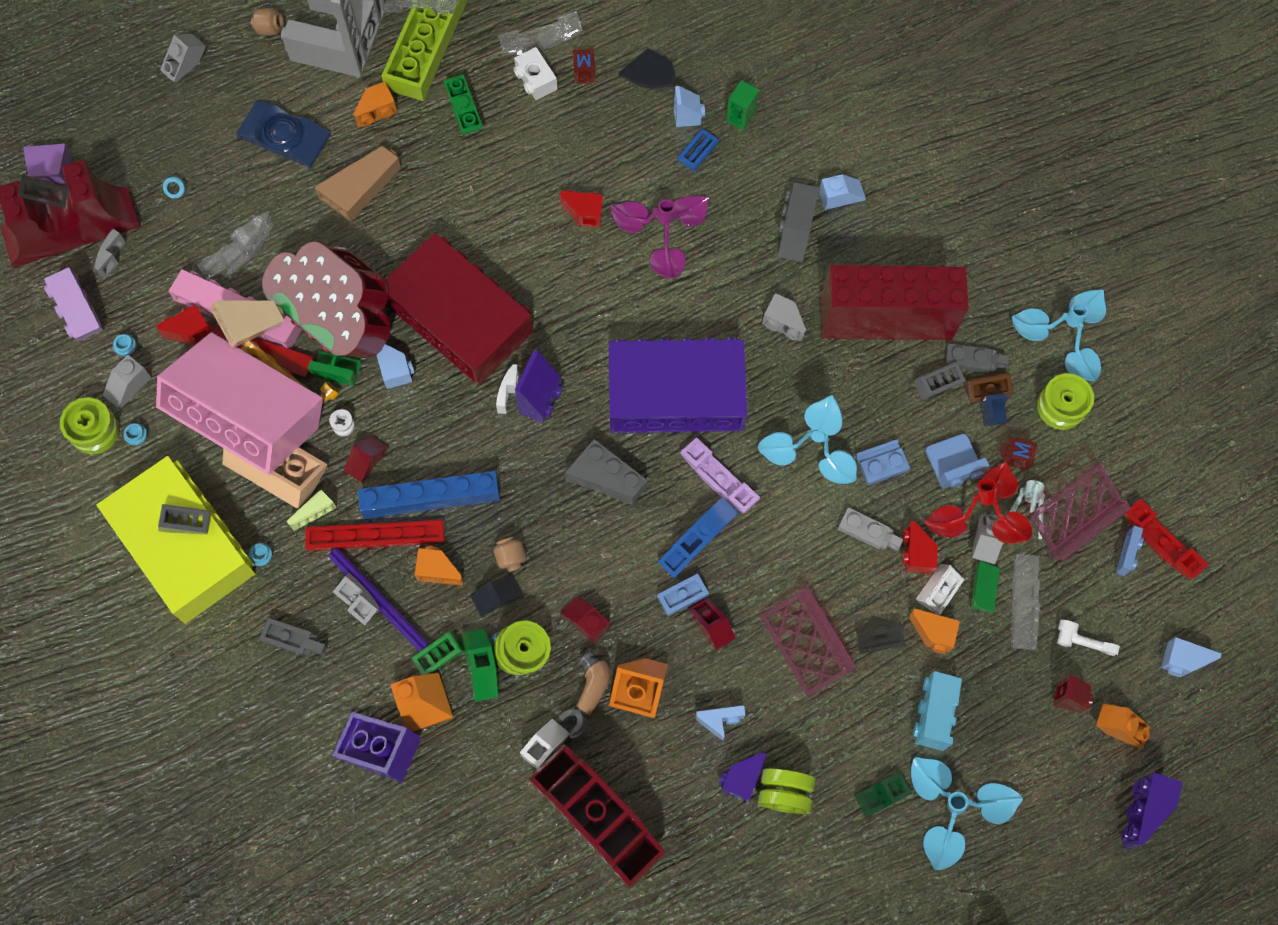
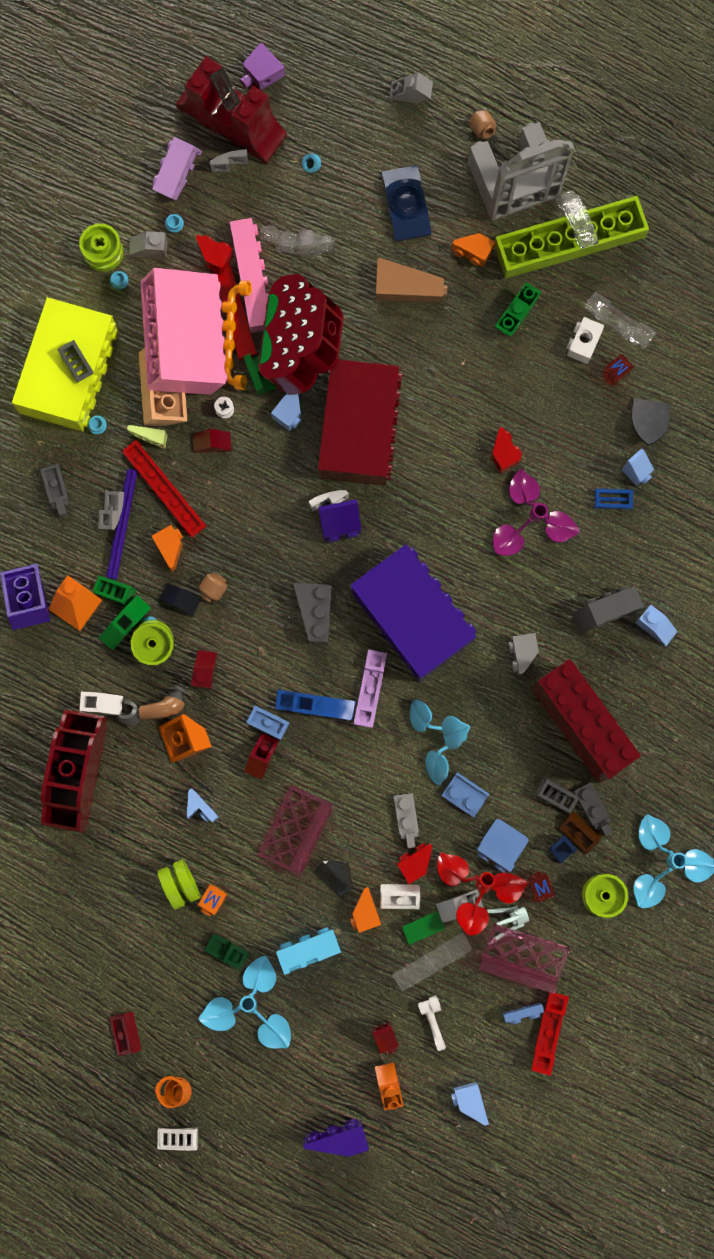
camera: 55 degrees right, 10 degrees up
tan slope [210,300,284,348] -> none
blue brick [358,471,500,519] -> none
dark purple slope [719,753,767,802] -> none
green brick [726,81,759,131] -> none
none -> orange brick [198,884,228,916]

